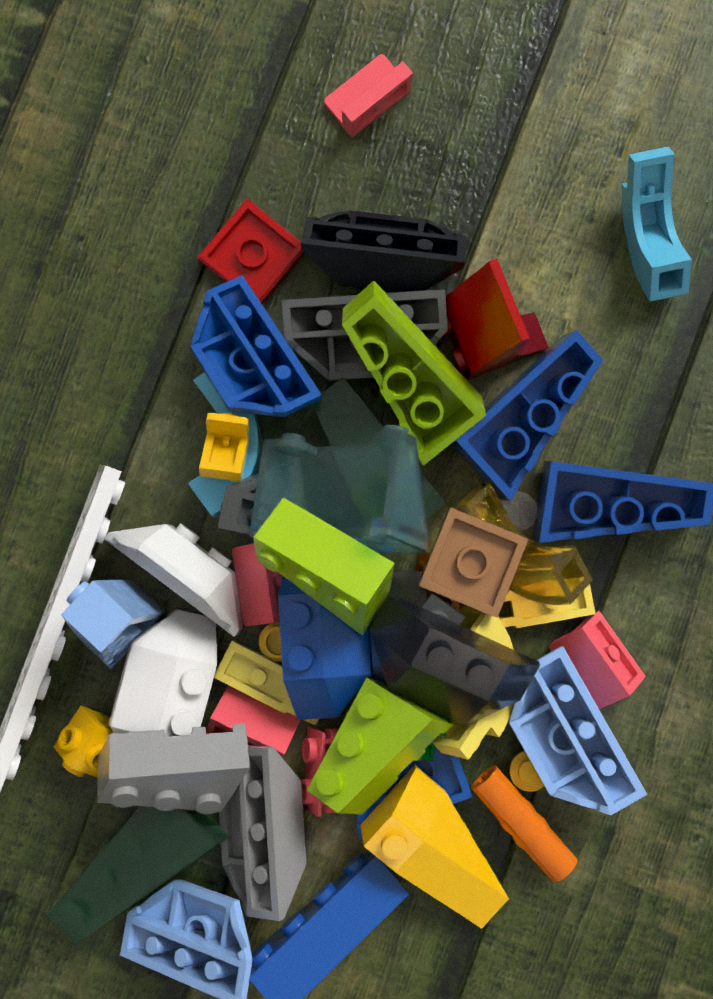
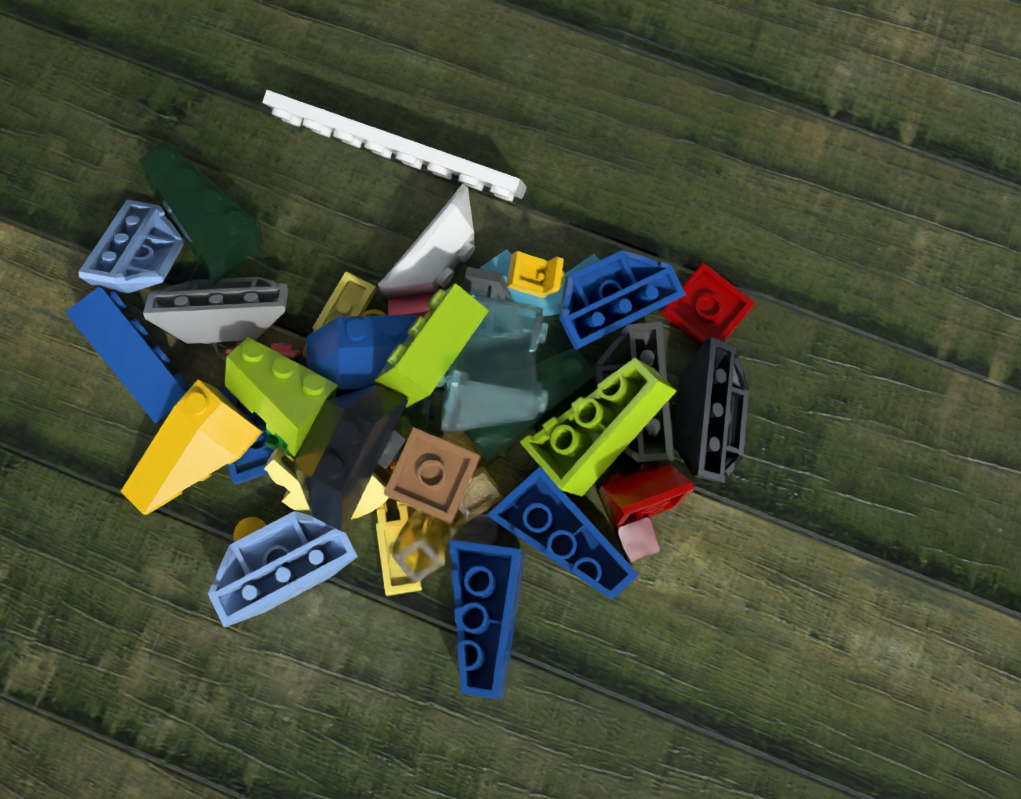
camera: 90 degrees right, 10 degrees down
yellow brick [53,705,114,778] -> none
light blue wedge [61,579,166,670] -> none
light grey wedge [97,724,250,814] -> none
white wedge [109,609,217,737] -> none
coral panel [206,685,300,758] -> none
coral panel [324,54,413,138] -> none
orange axle [470,765,578,883] -> none
coral panel [549,611,646,709] -> none
medium azure arch [622,146,692,301] -> none

